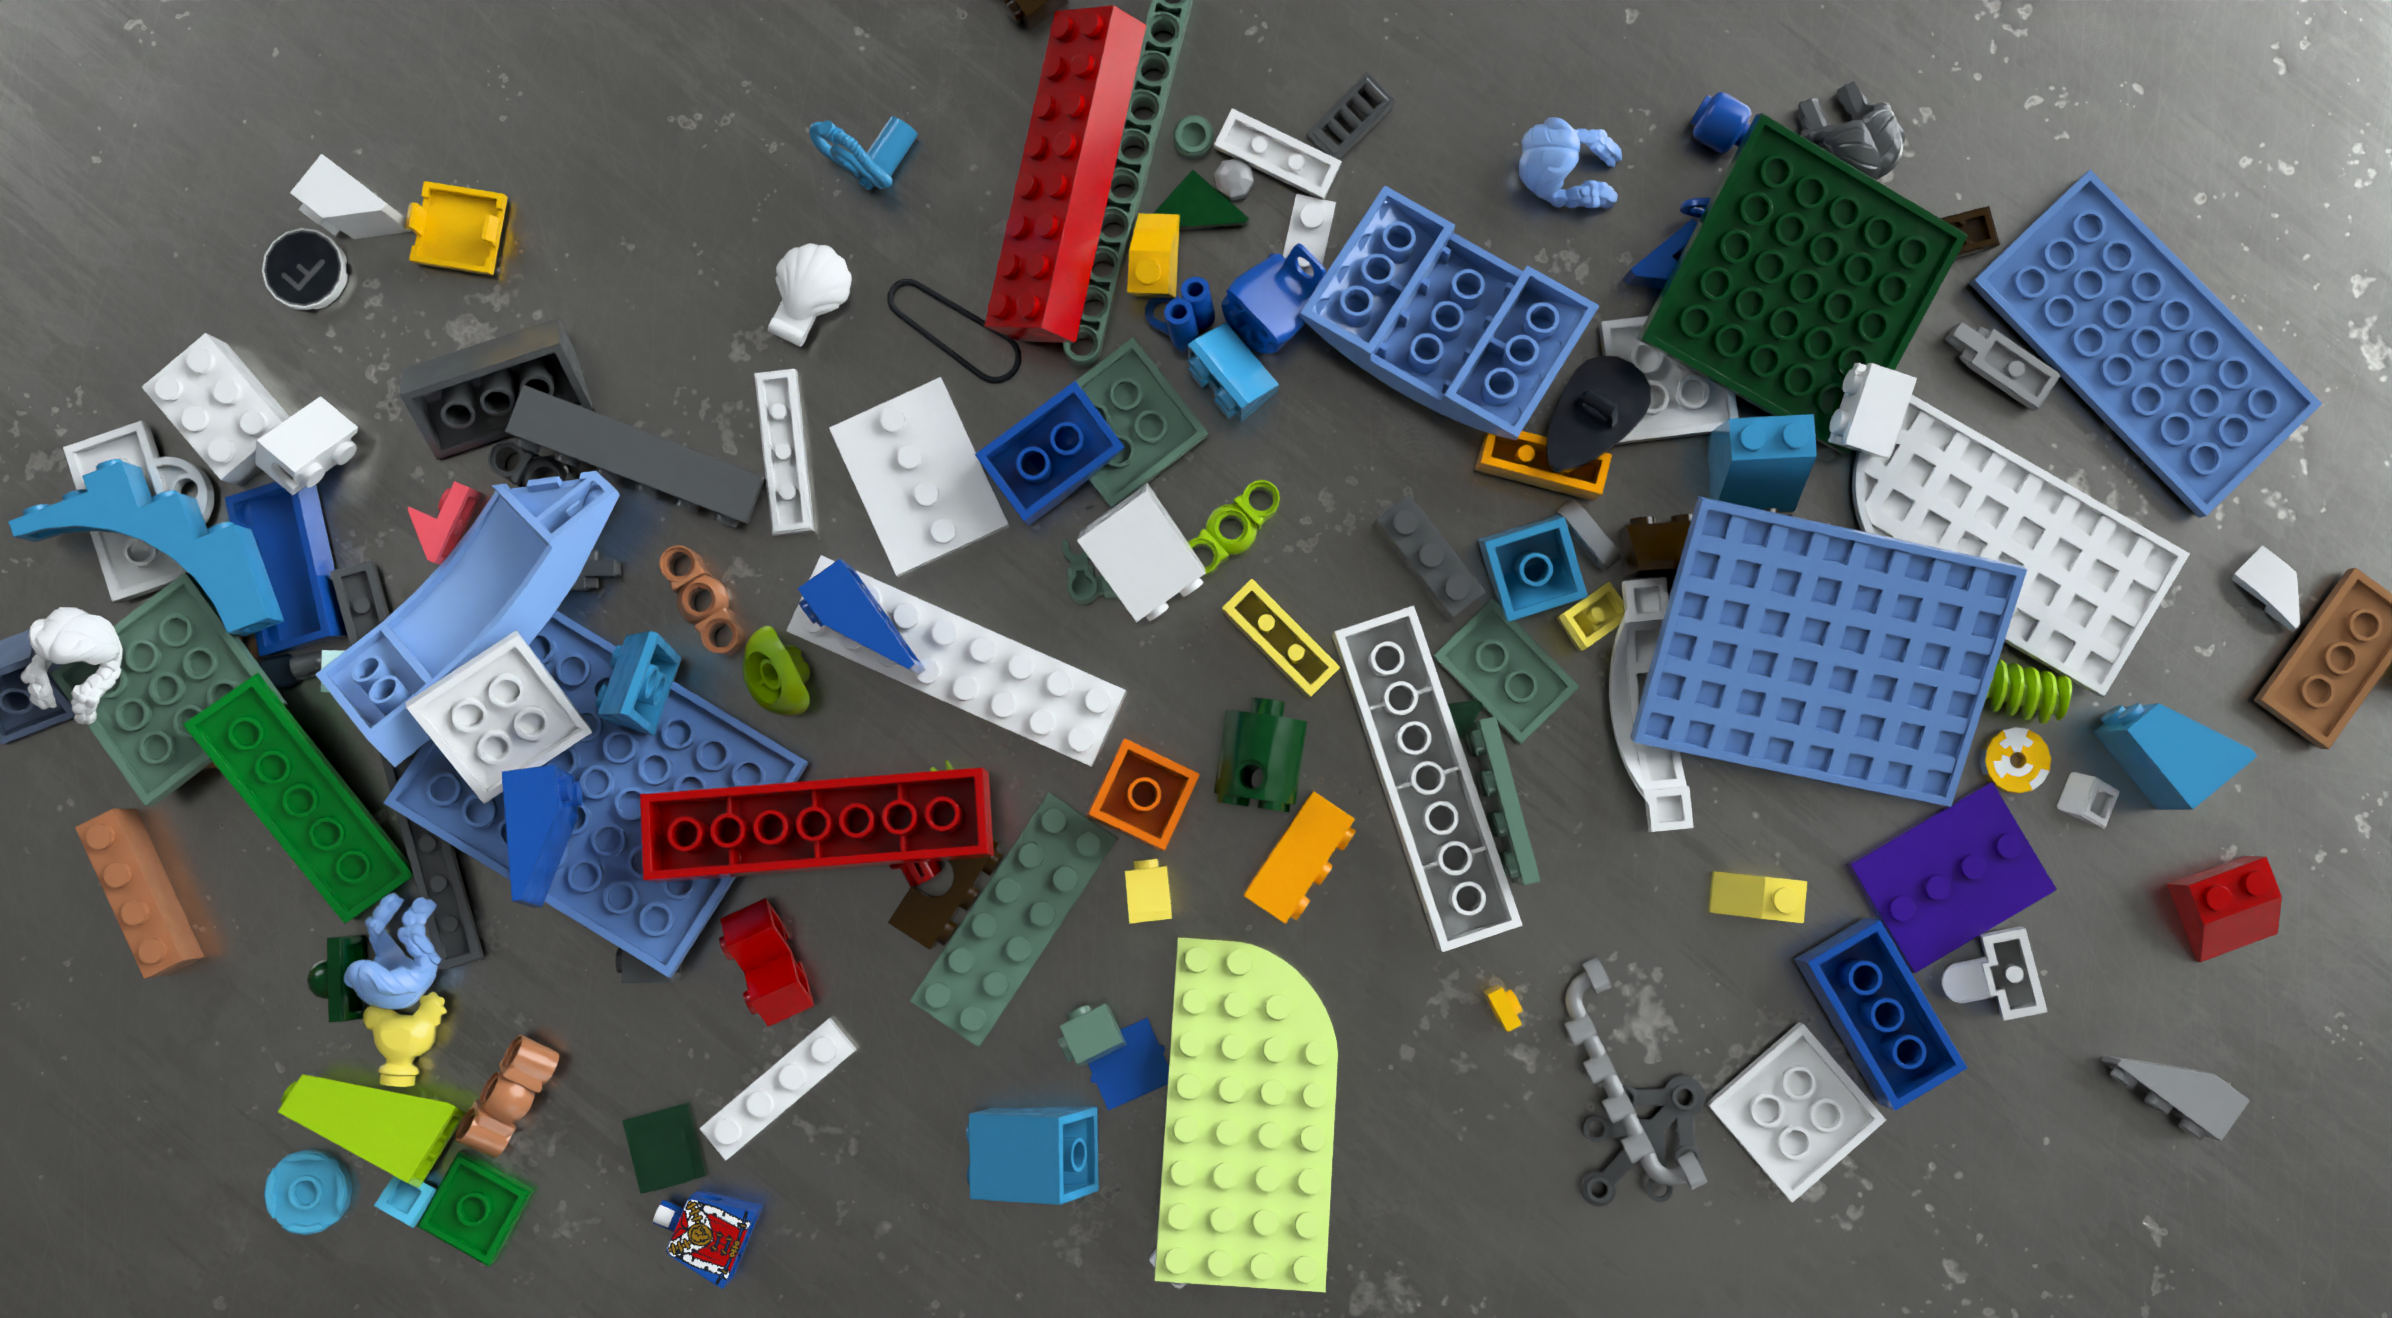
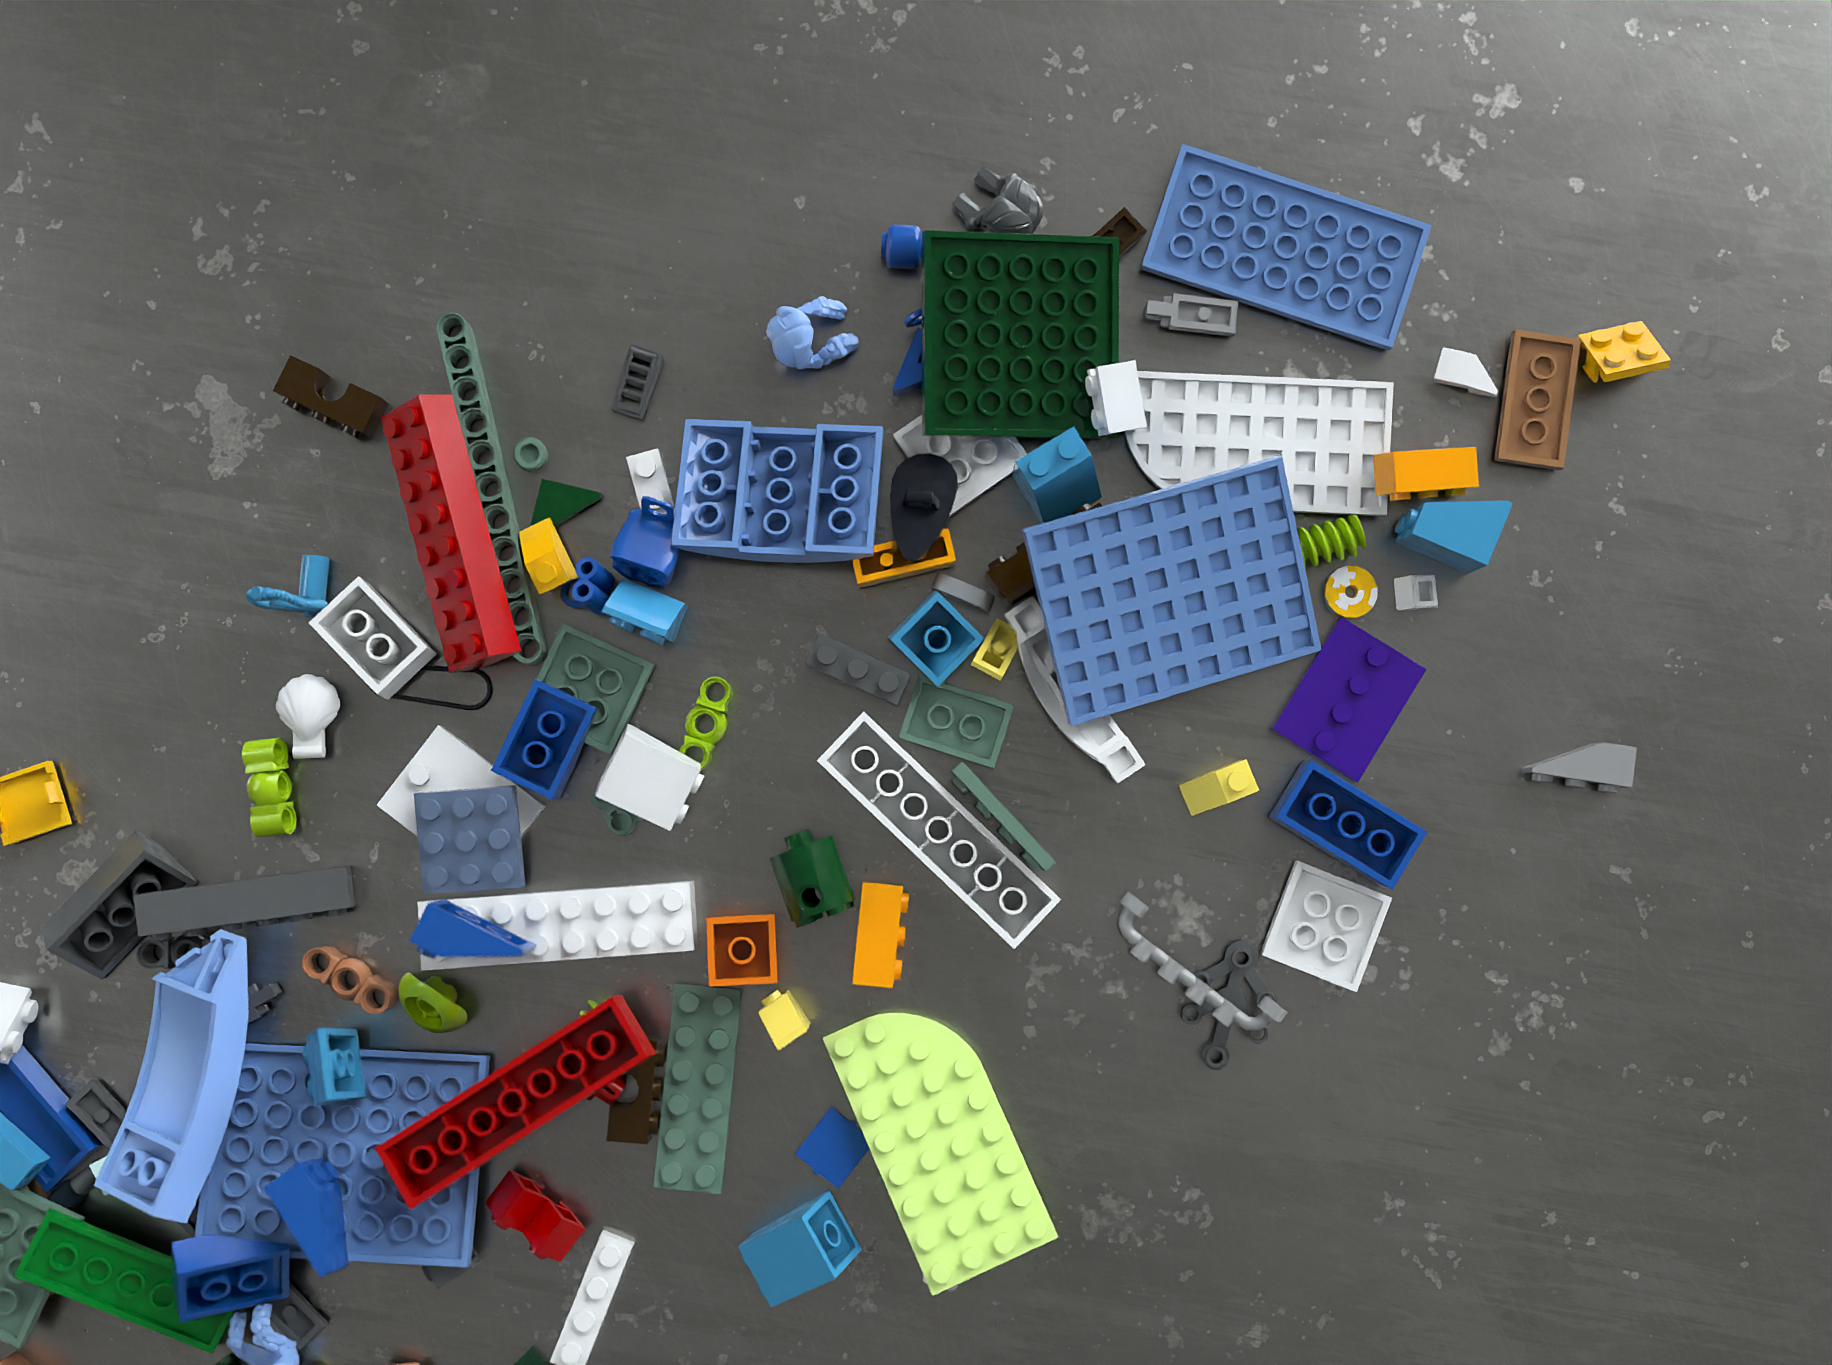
camera: 30 degrees left, 0 degrees up
white plate [405,630,592,804] -> none
coral slope [407,481,482,565] -> none
white tile [754,369,815,536] -> none
sand green brick [1058,1004,1127,1067] -> none
white plate [1214,108,1342,199] -> none
light grey tile [1214,158,1254,202] -> none
light yellow brick [1222,579,1341,699] -> none
clear green slope [1448,700,1483,739] -> none
yellow plate [1482,984,1523,1033] -> none
white brick [1941,926,2048,1021] -> none
red slope [2167,856,2282,962] -> none
none -> blue slope [172,1235,289,1323]
none -> lime piece [242,738,297,837]
none -> white brick [309,576,437,700]
none -> sand blue plate [414,785,525,894]
none -> light orange brick [1373,447,1479,501]

